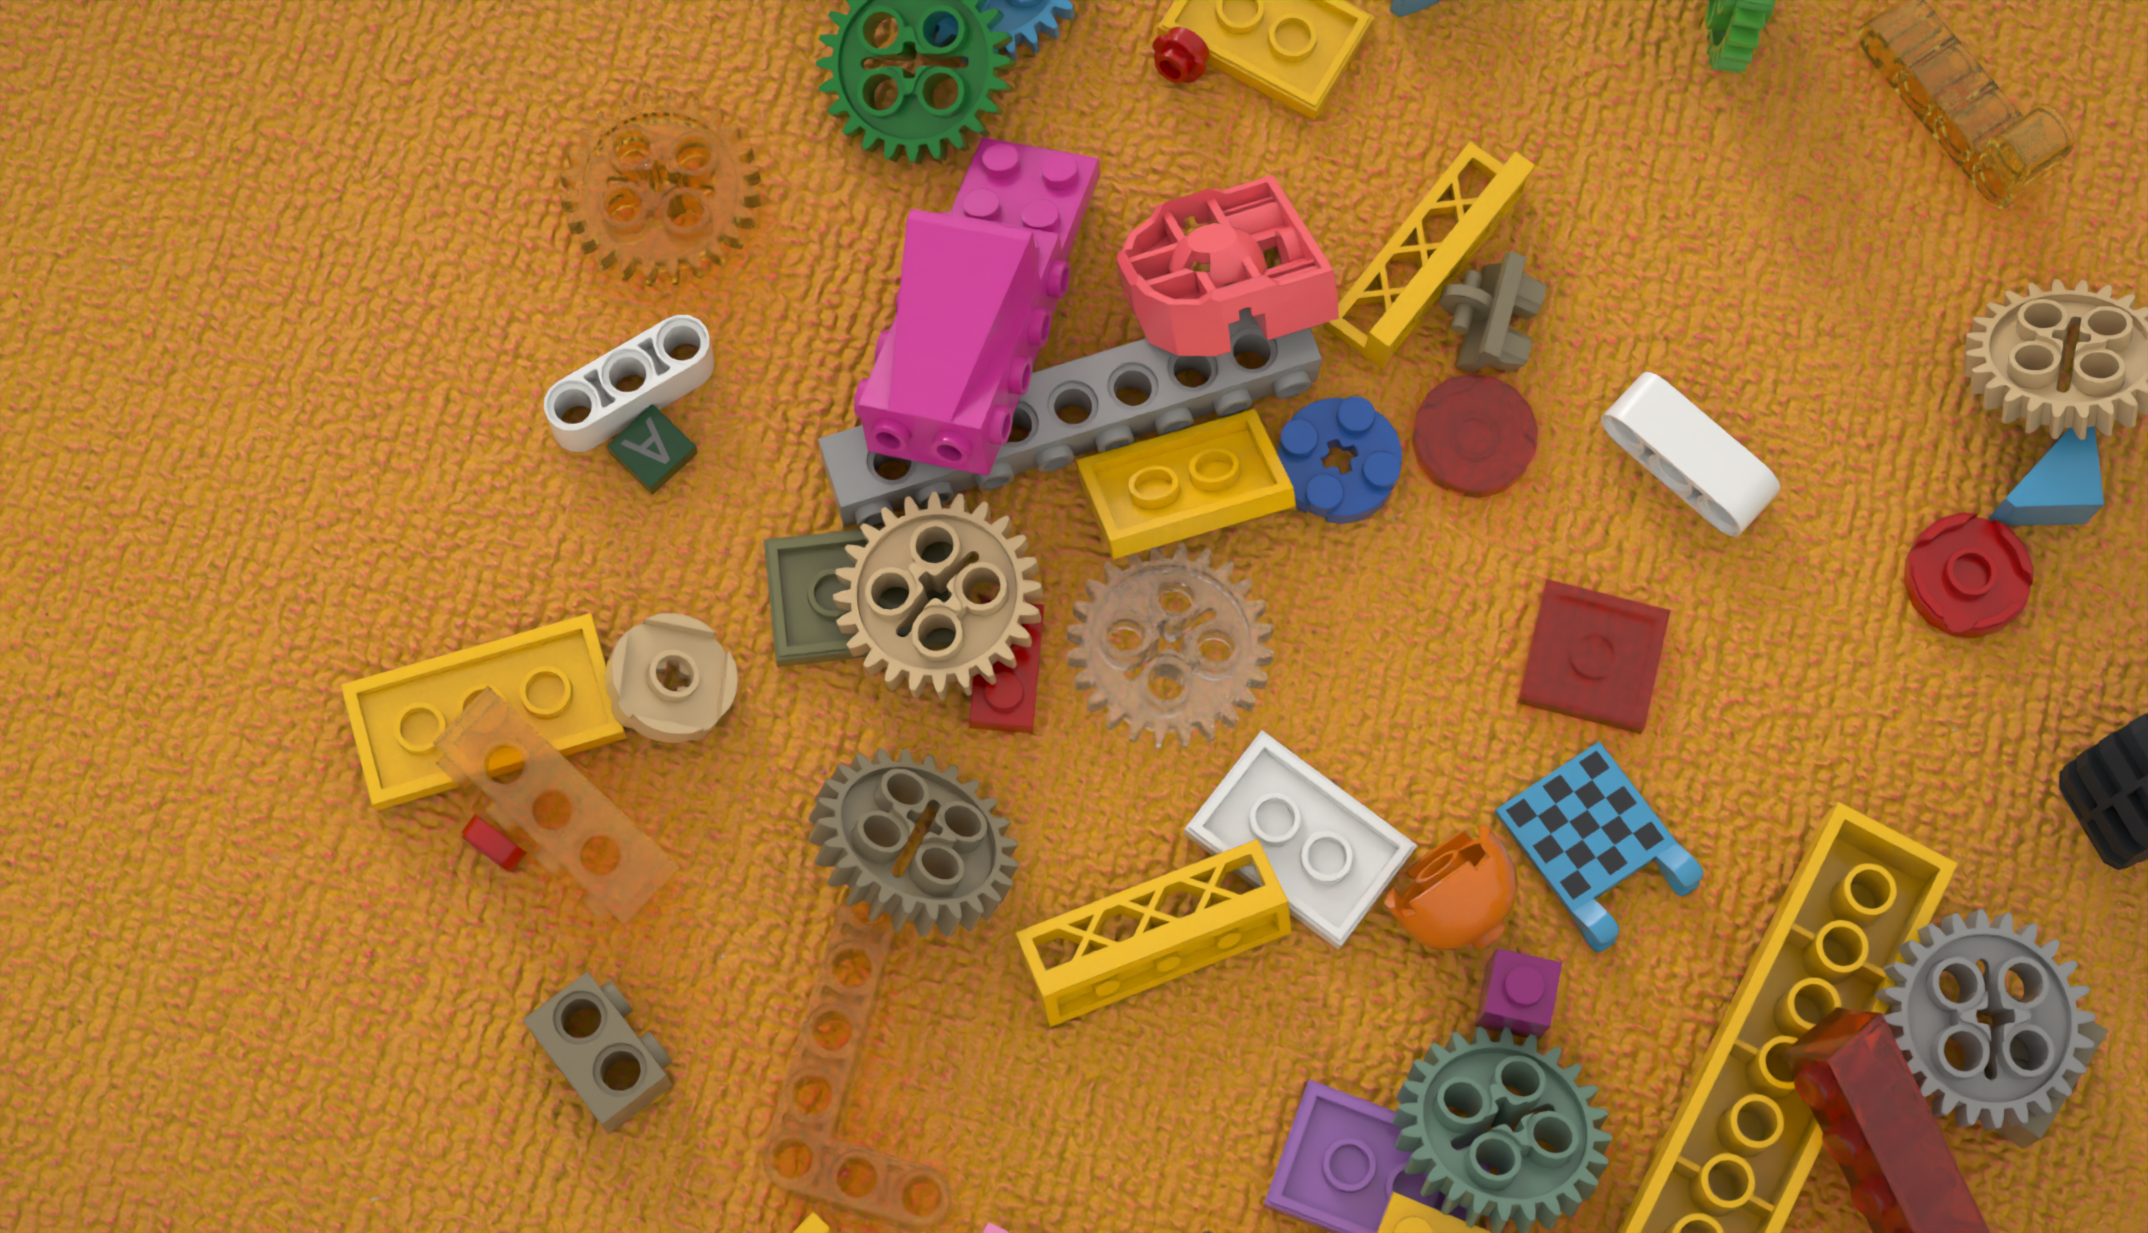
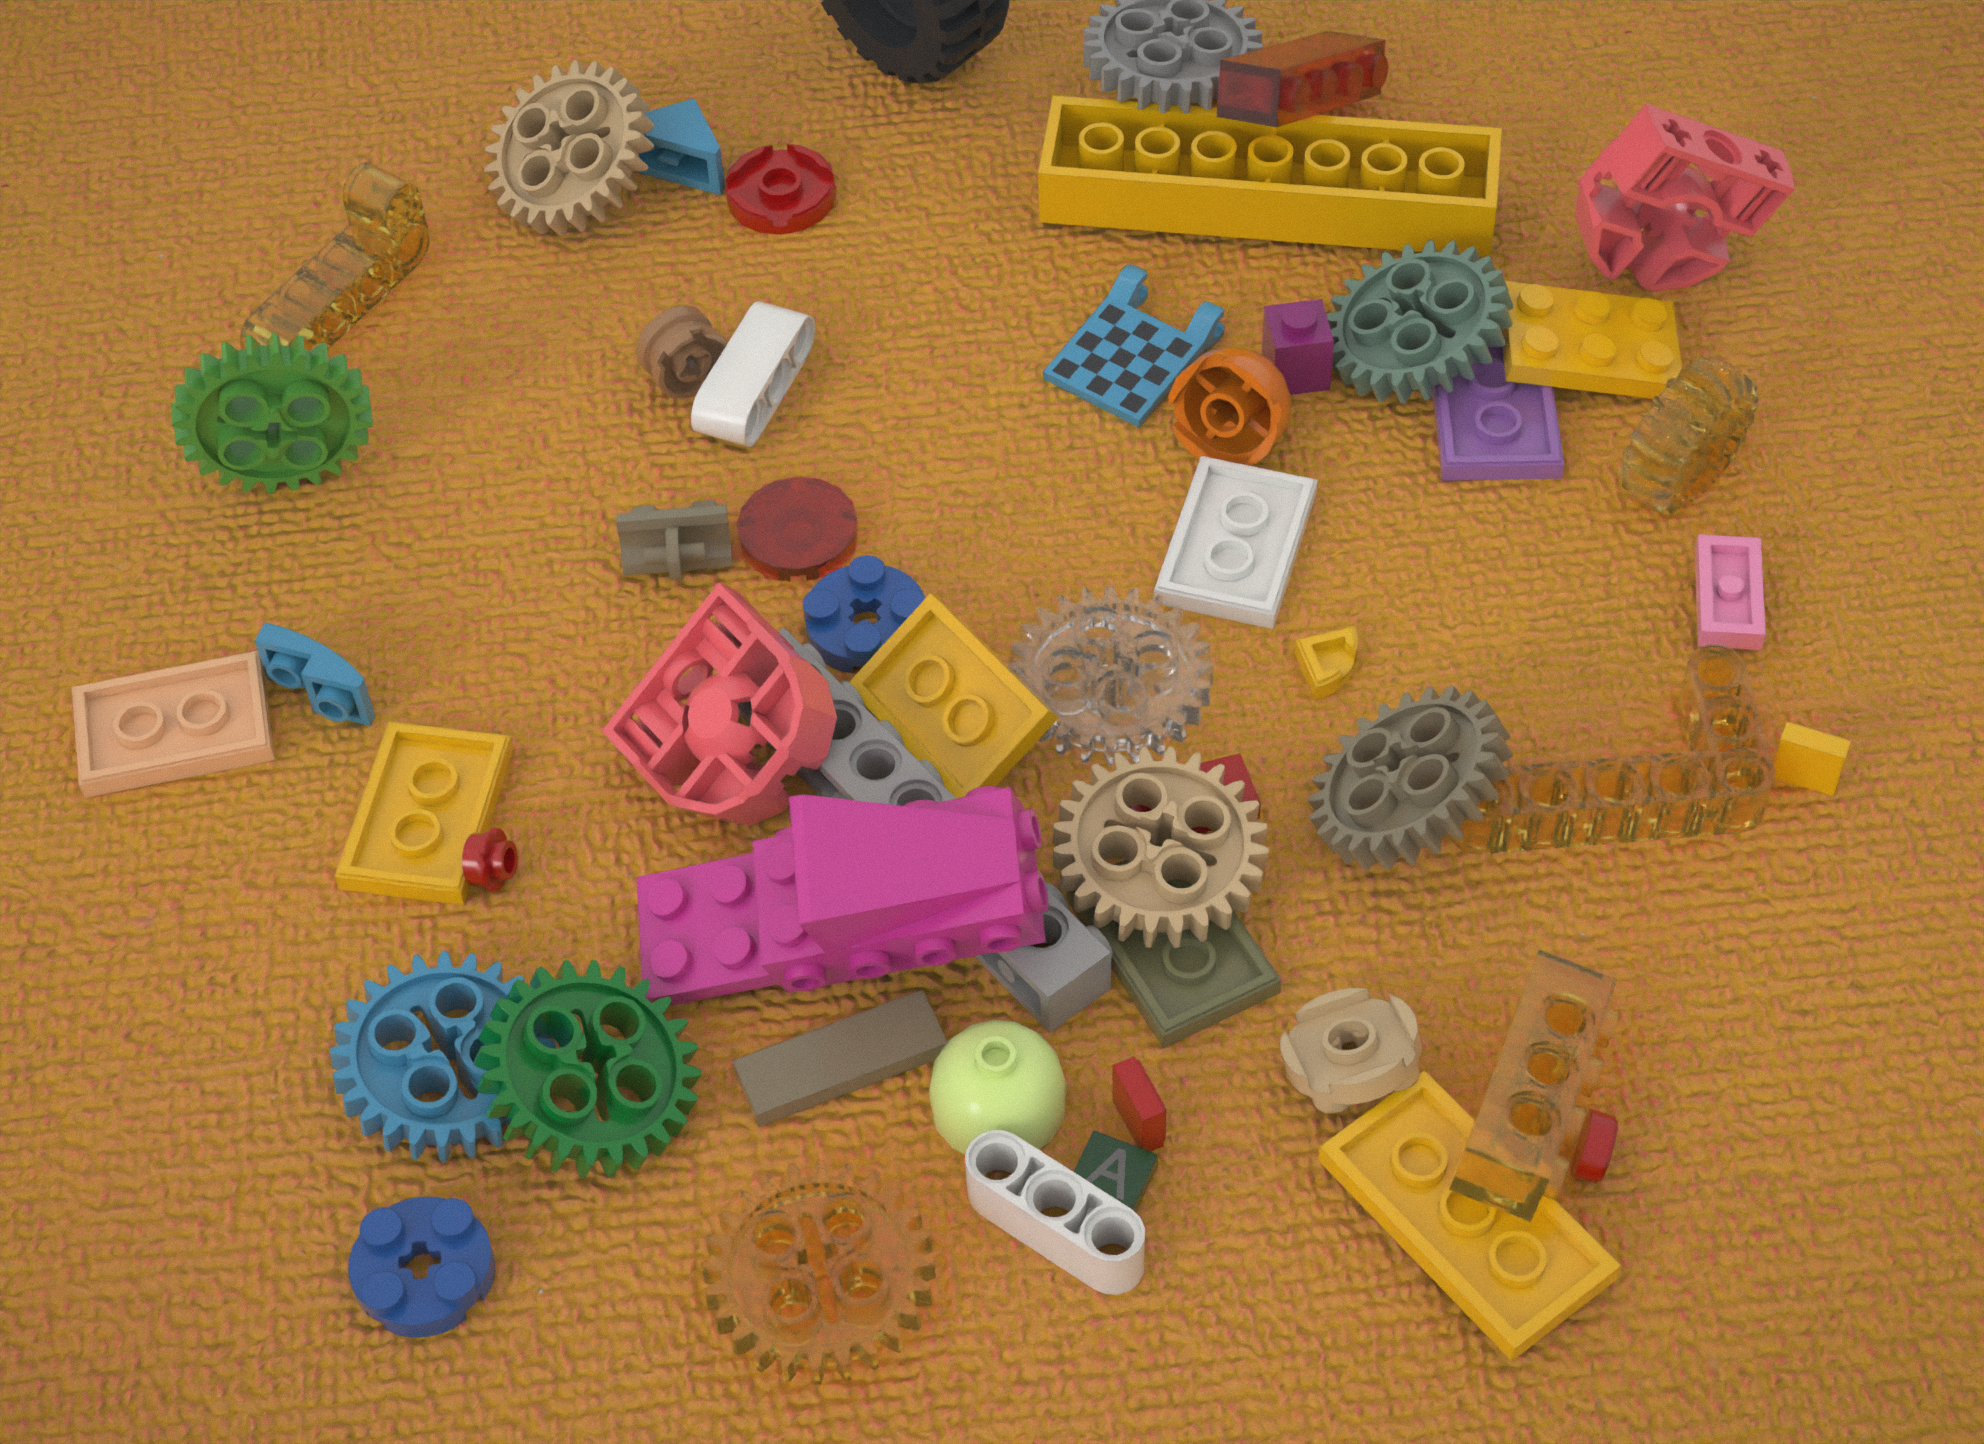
camera: 105 degrees left, 20 degrees down
dark tan brick [523,971,673,1134] -> none
yellow fence [1015,839,1292,1027] -> none
yellow fence [1323,141,1535,369] -> none
clear red tile [1517,579,1670,734] -> none
none -> medium nougat wheel [636,305,728,399]
none -> dark tan tile [733,990,947,1127]
none -> yellowish green cylinder [929,1020,1067,1155]
none -> red tile [1112,1056,1167,1151]
none -> yellow tile [1294,626,1358,701]

